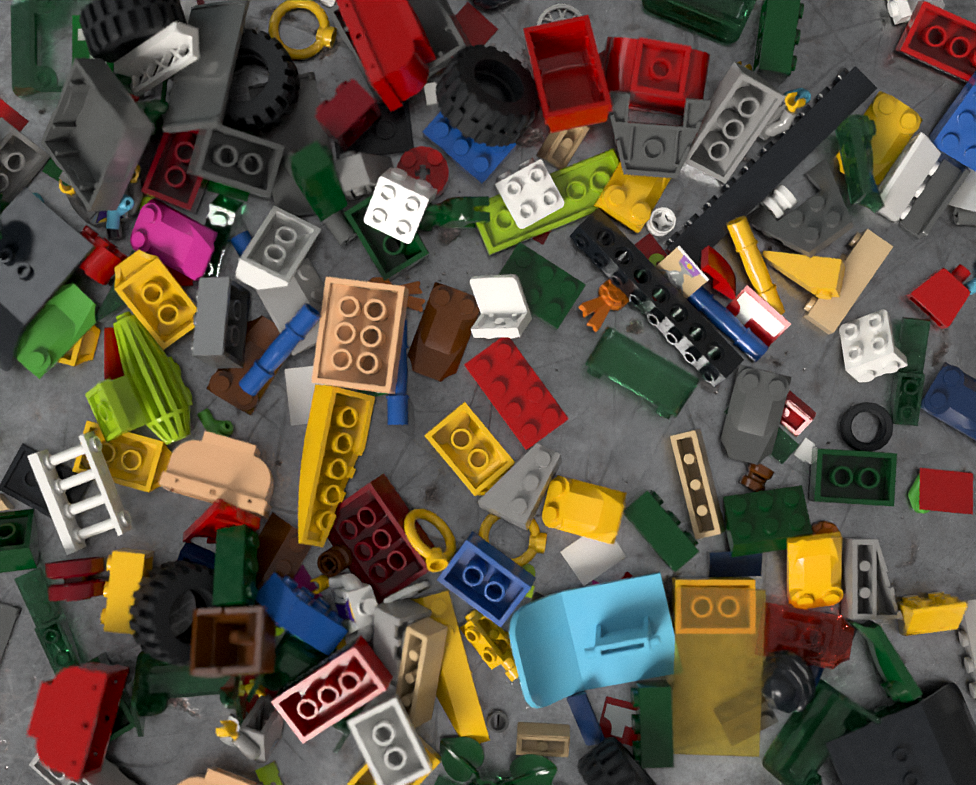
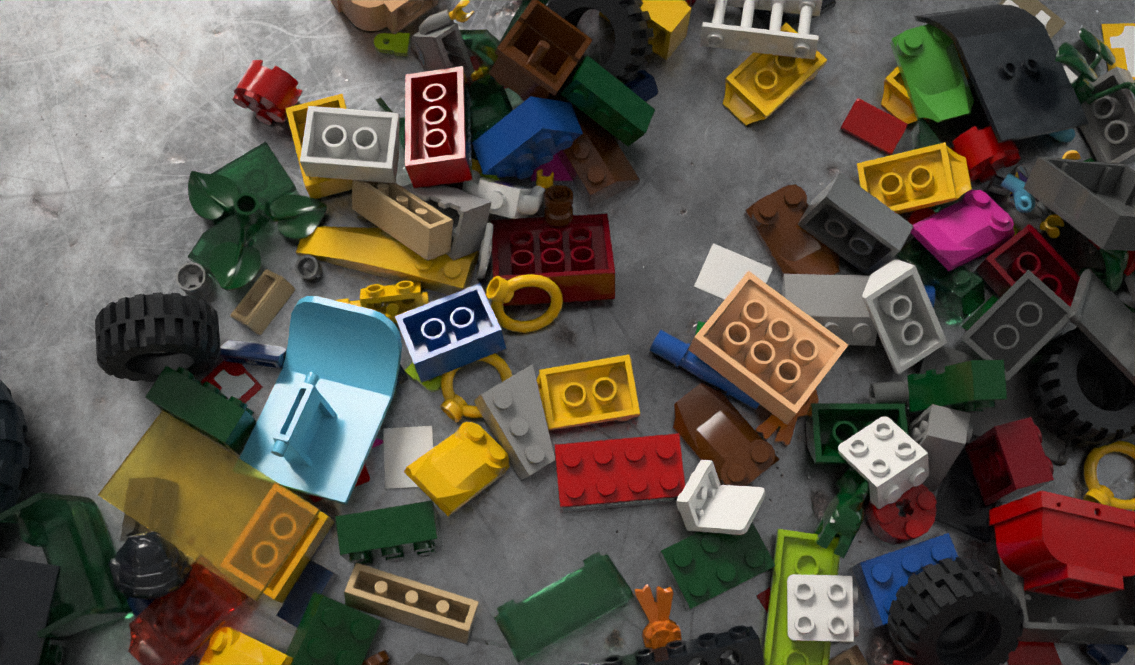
camera: 125 degrees right, 15 degrees down
lime piece [85,311,193,445] -> none
light nougat container [159,431,275,519] -> none
red wing [182,499,260,544] -> none
bright green arm [197,408,234,437] -> none
blue piece [239,303,321,396] -> none
yellow wedge [298,384,375,547] -> none

